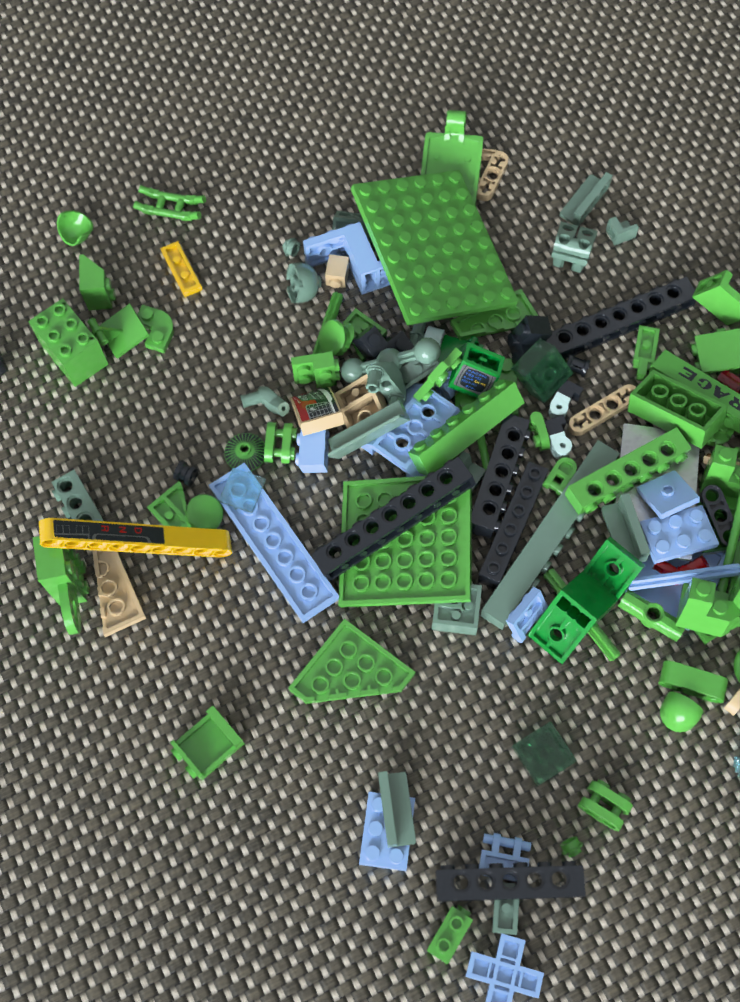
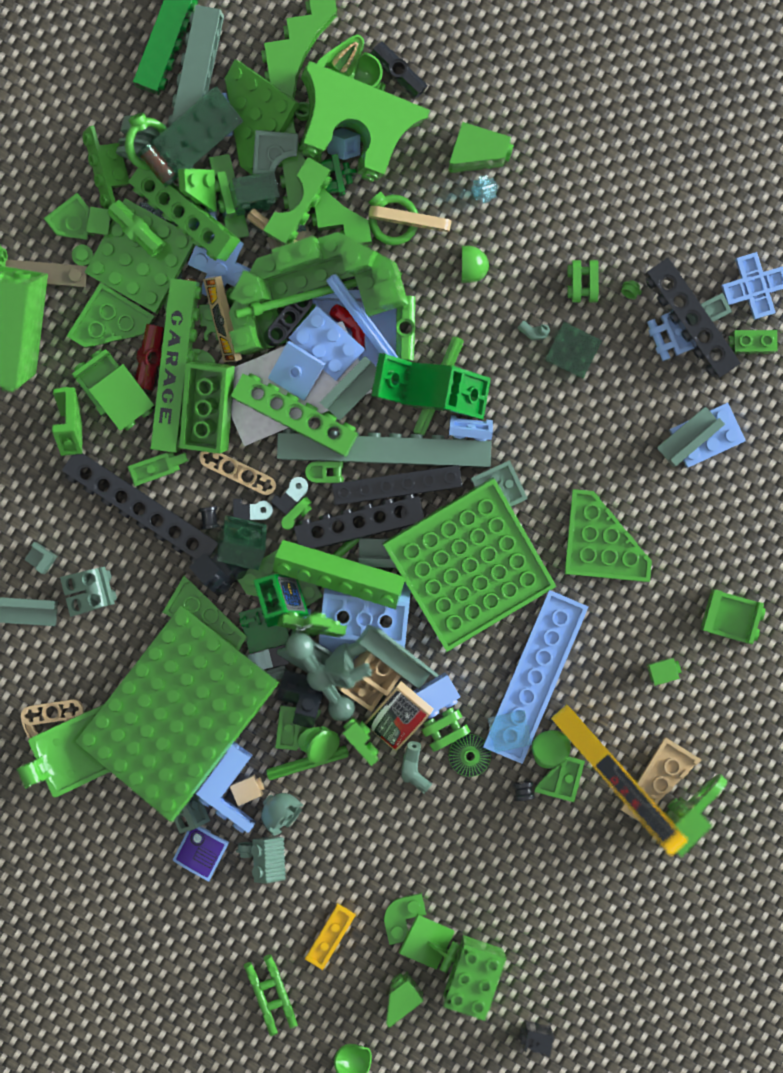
camera: 125 degrees left, 20 degrees up
sand green brick [52,470,104,521] -> none
black brick [311,457,476,582] -> none
bright green beam [658,660,729,703] -> none
none -> dark purple slope [173,826,229,881]
none -> sand green brick [251,836,286,884]
none -> sand green arm [517,320,550,340]
none -> bright green brick [646,657,681,686]

